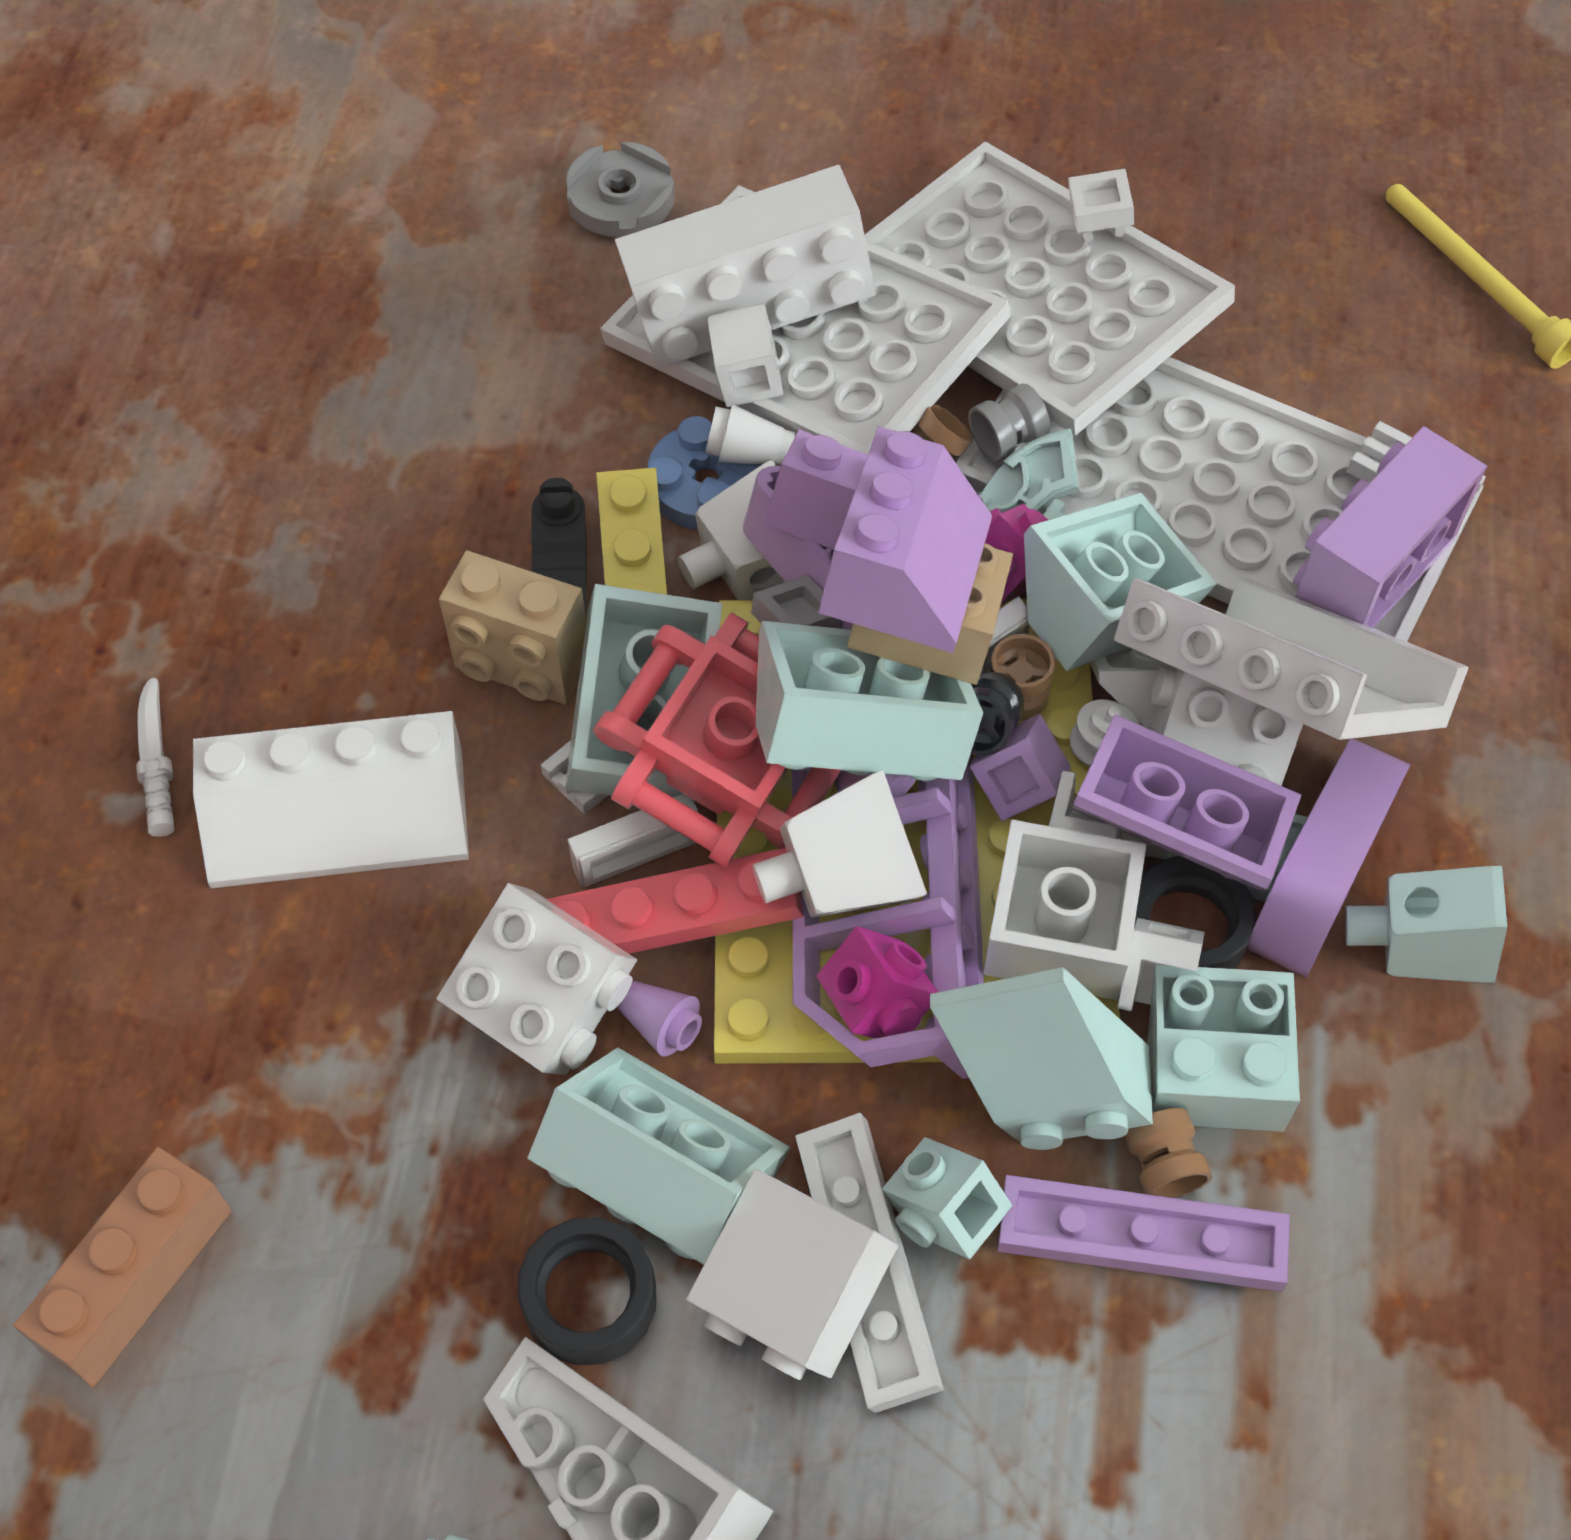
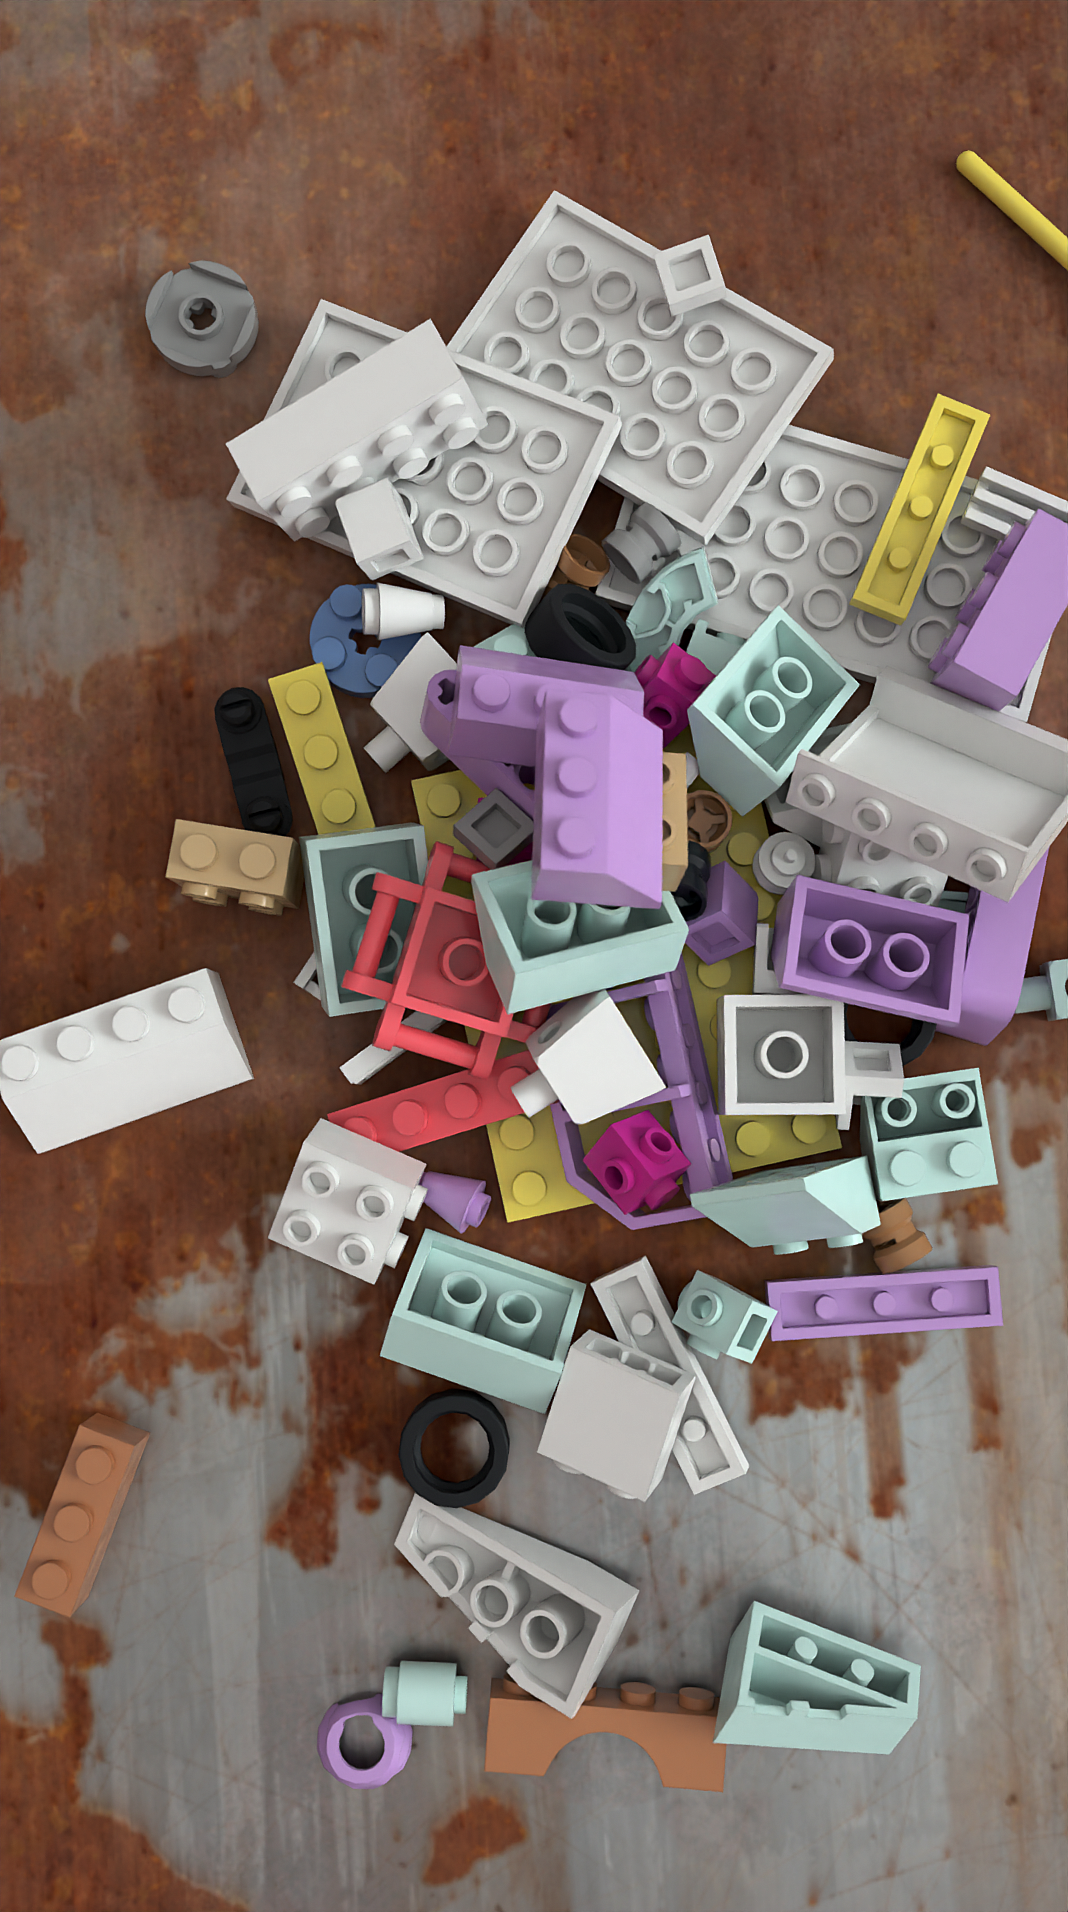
camera: 10 degrees left, 25 degrees up
none -> light yellow plate [849,394,990,626]

